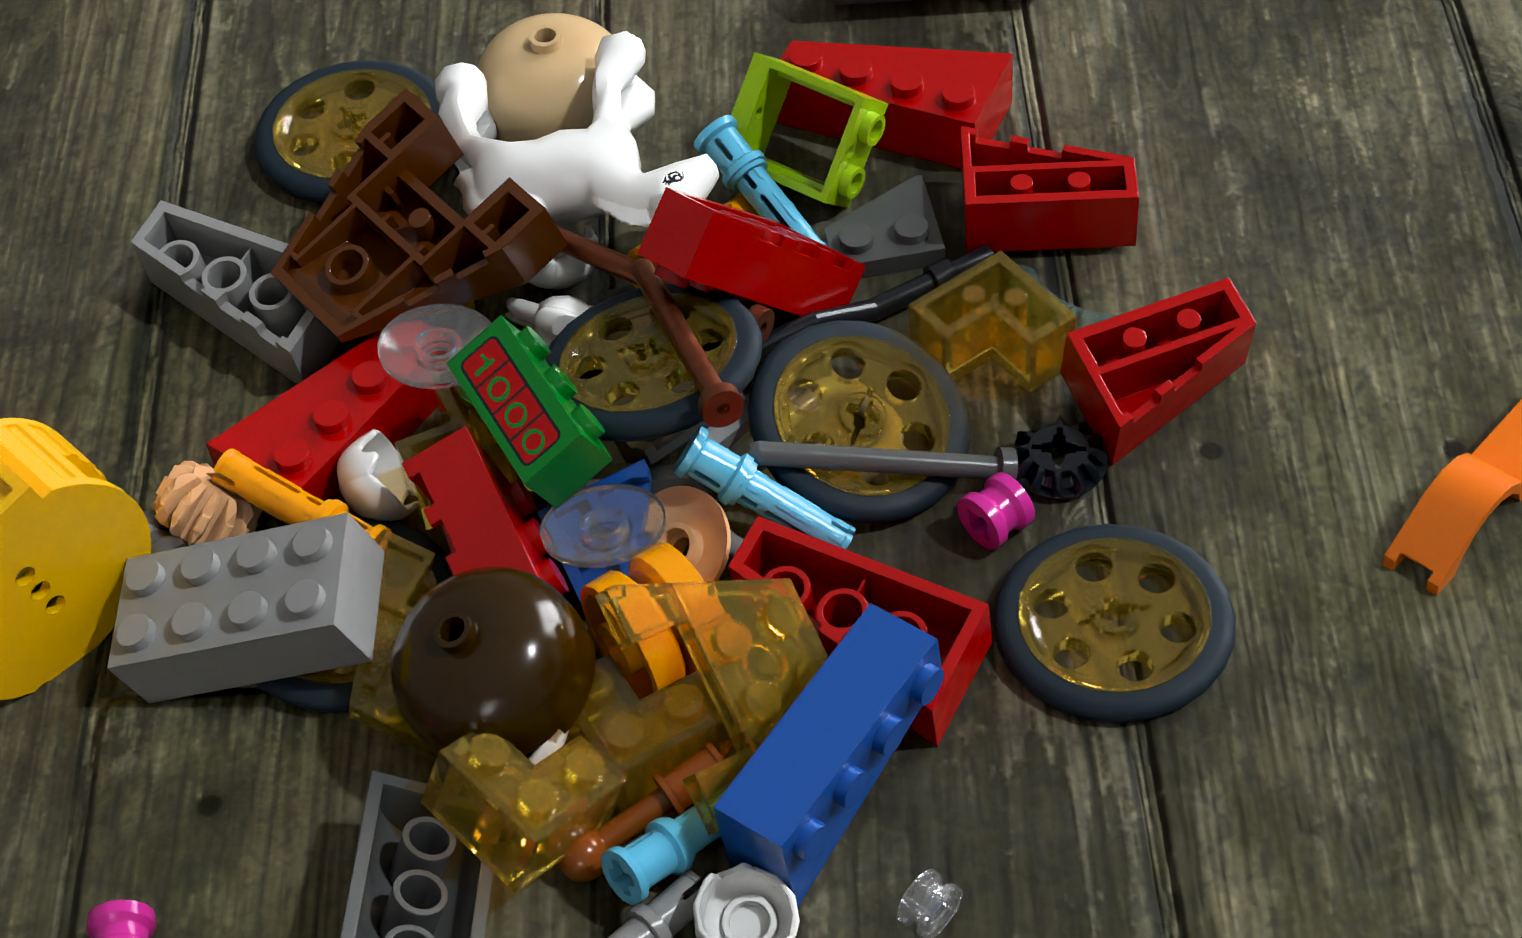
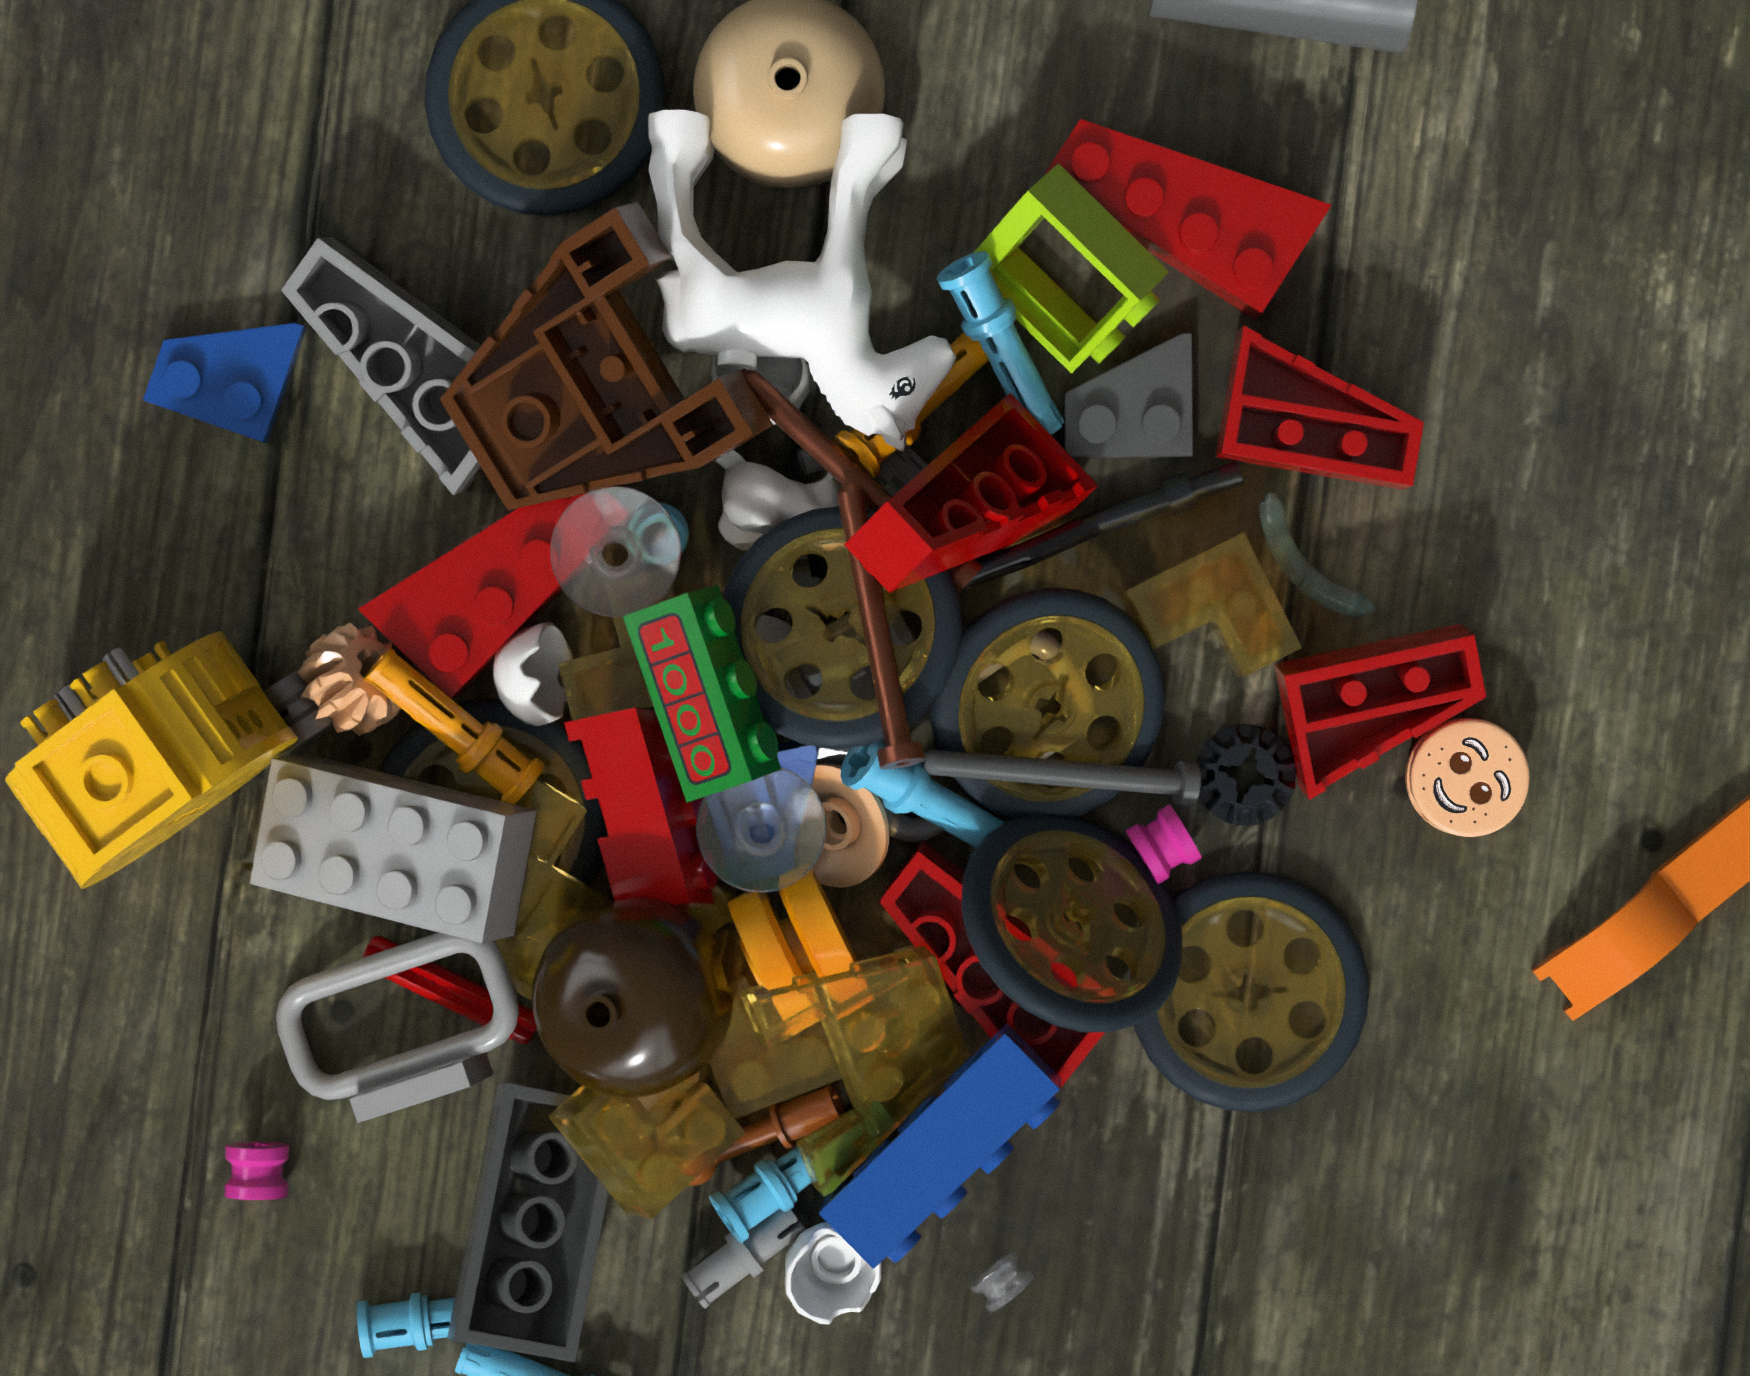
camera: 10 degrees right, 40 degrees up
none -> blue wing [143,323,307,443]
none -> light grey bar [276,933,519,1123]
none -> red axle [362,936,537,1045]
none -> wedge [961,814,1182,1032]
none -> light nougat head [1405,718,1530,837]

